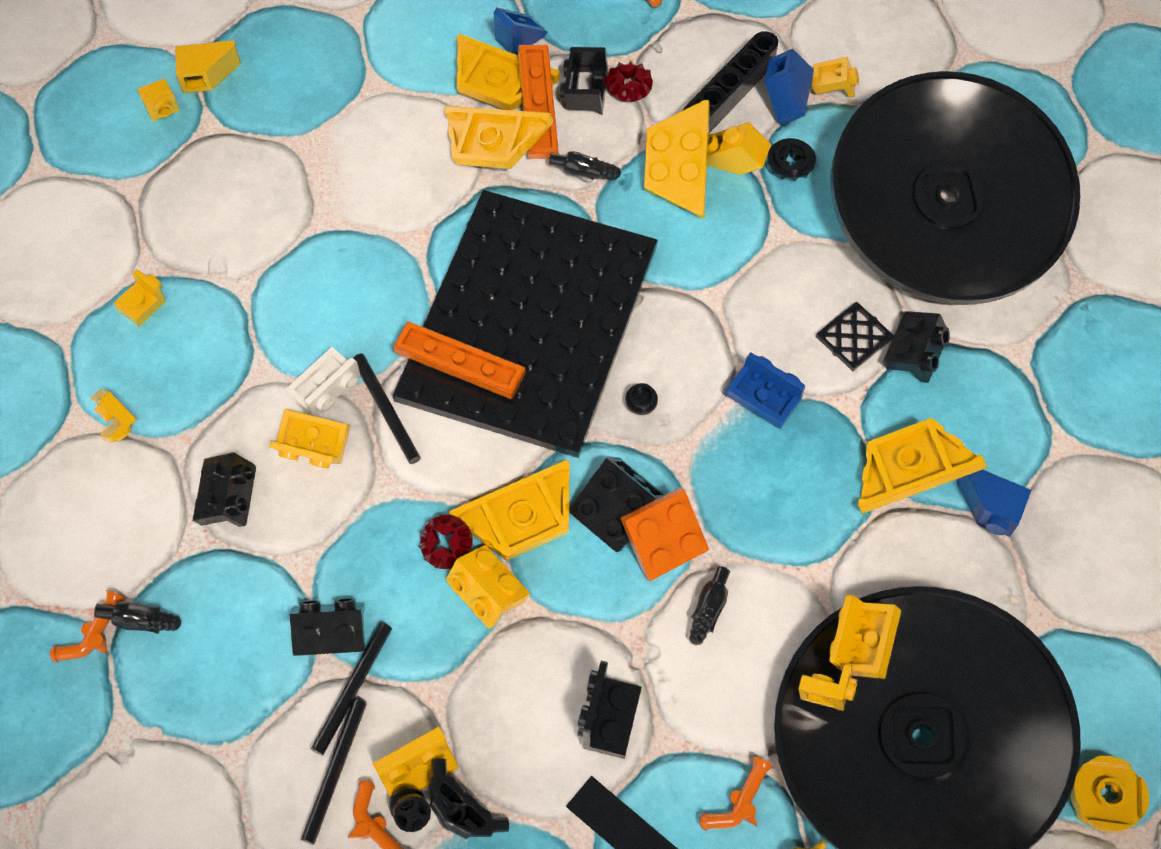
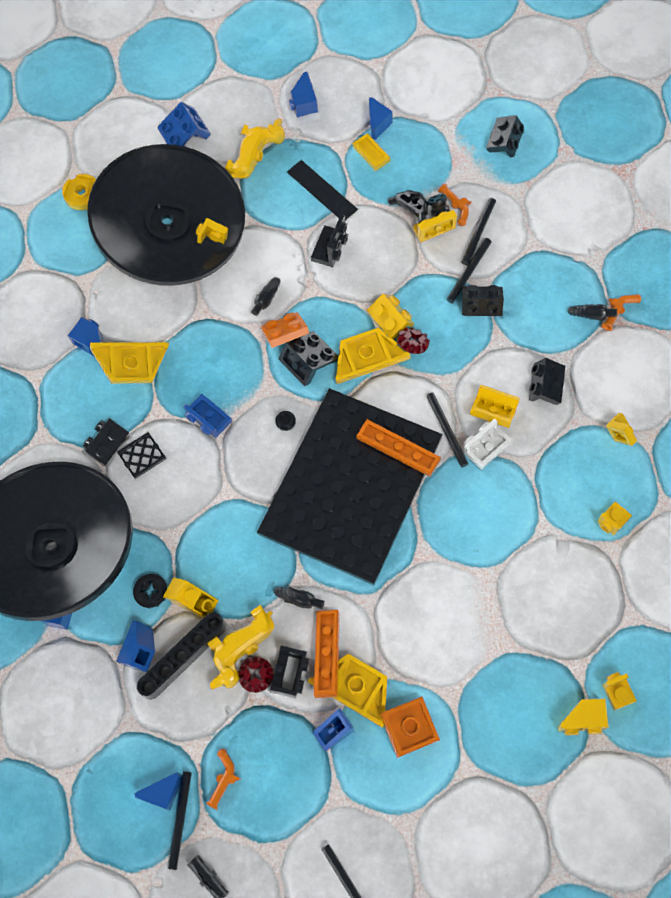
camera: 165 degrees left, 5 degrees up
yellow wing [445,106,554,169] -> none
yellow wing [644,100,710,218] -> none
orange piece [699,757,773,831] -> none
yellow bracket [812,57,859,98] -> none
yellow bracket [830,594,901,679] -> none
none -> yellow animal [207,605,274,690]
none -> orange tile [380,697,440,758]

